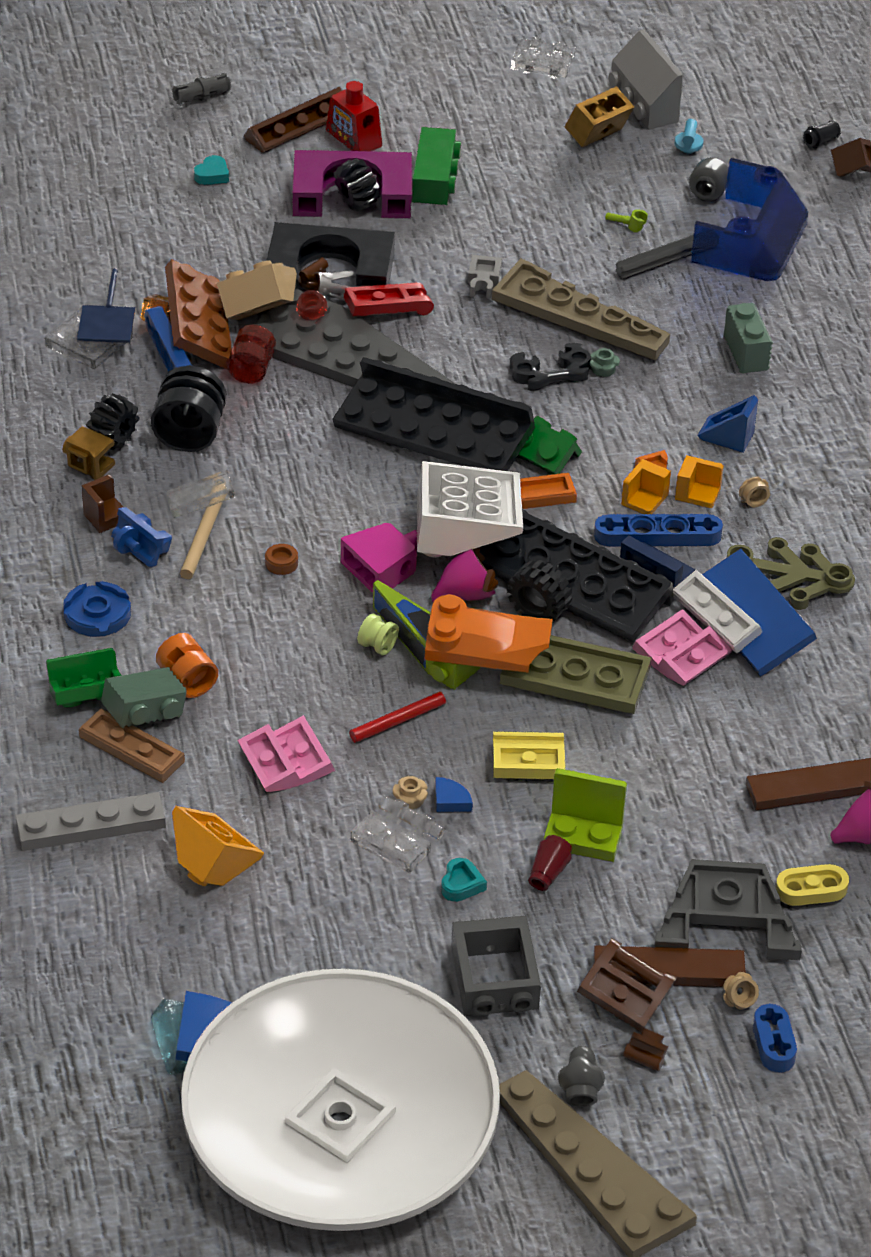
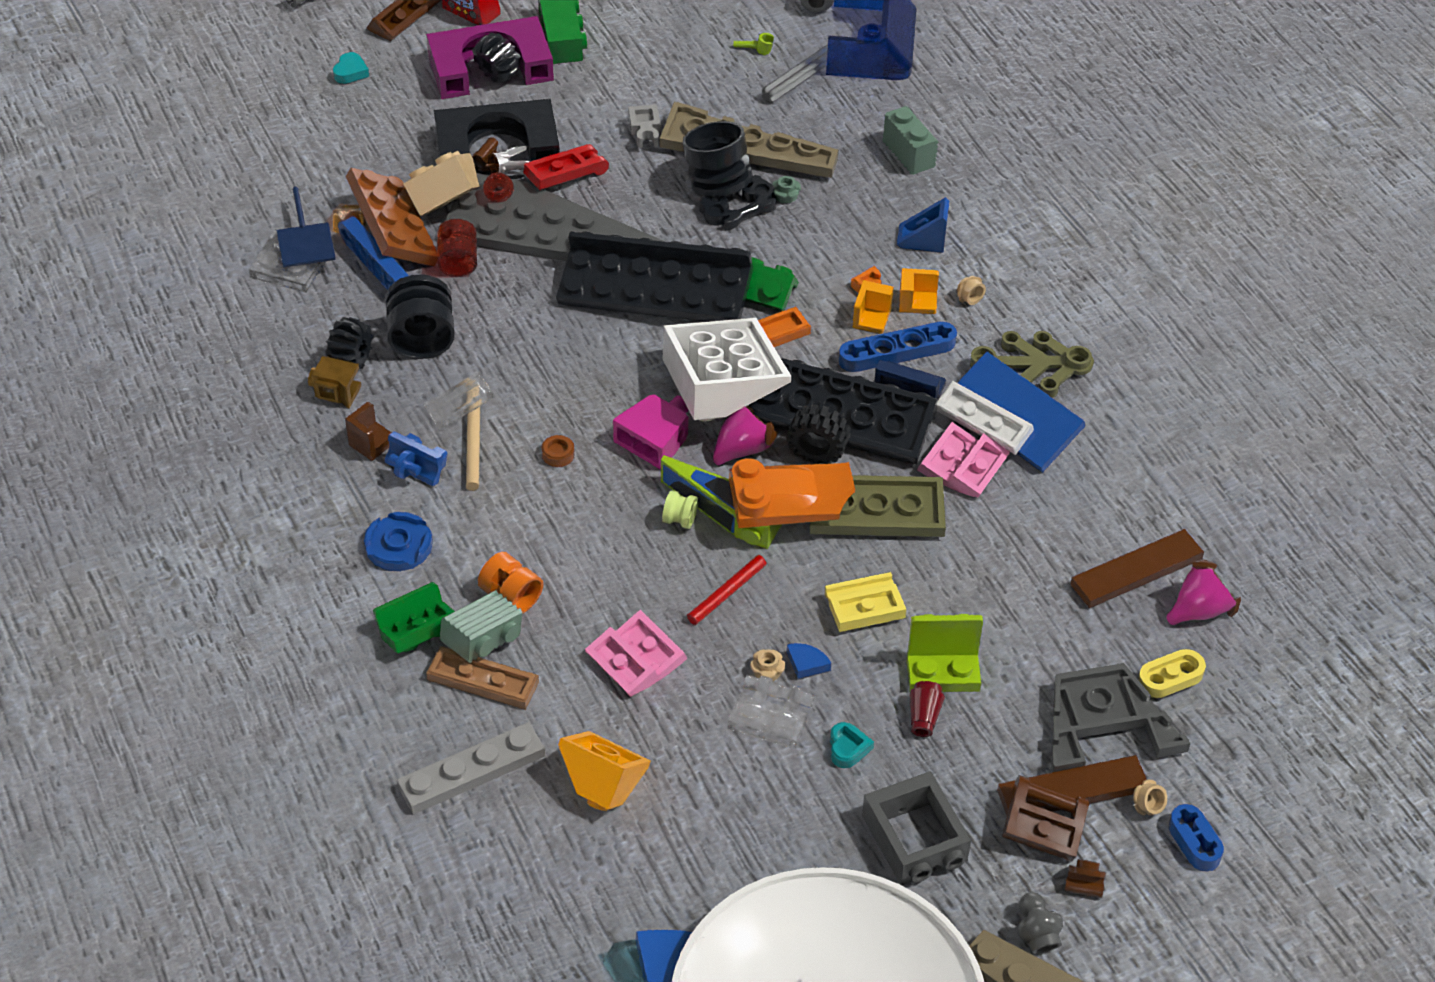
camera: 15 degrees left, 5 degrees up
none -> black wheel [682,121,753,197]

